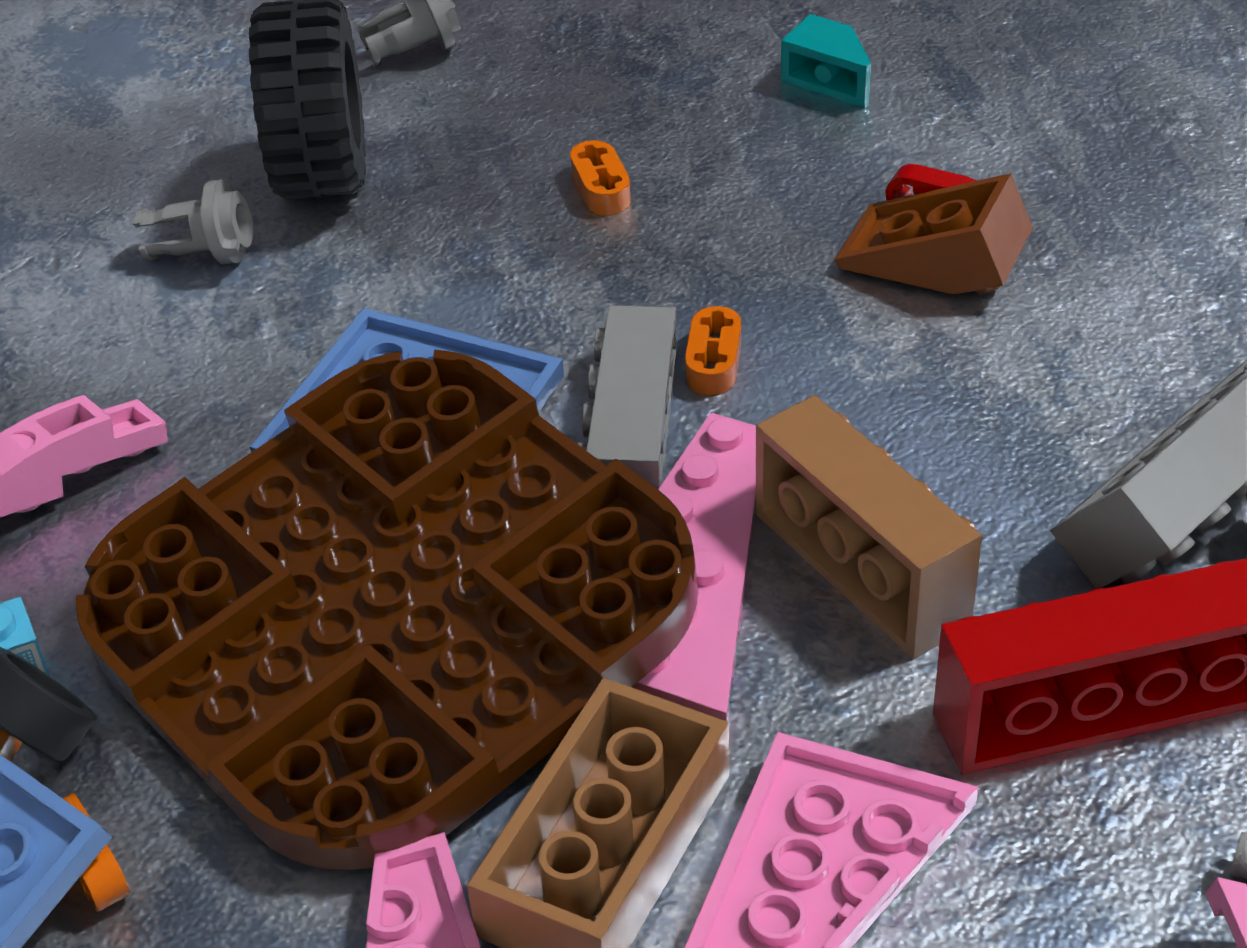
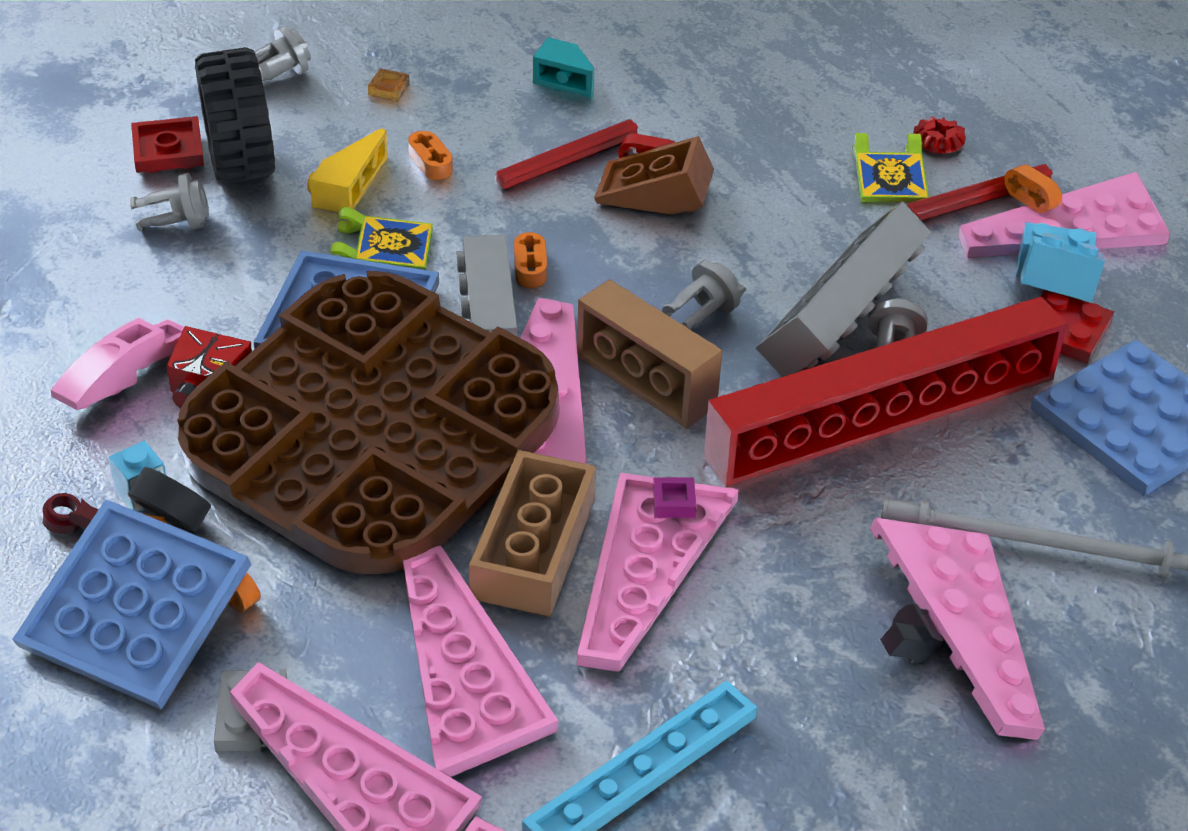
camera: 15 degrees left, 0 degrees up
none -> red plate [131,116,205,173]
none -> red torso [167,326,252,408]
none -> yellow slope [307,129,388,213]
none -> flag [330,207,433,270]
none -> clear orange tile [368,68,410,101]
none -> red axle [495,119,638,189]
none -> magenta plate [653,477,696,518]
none -> light grey piece [662,260,746,330]

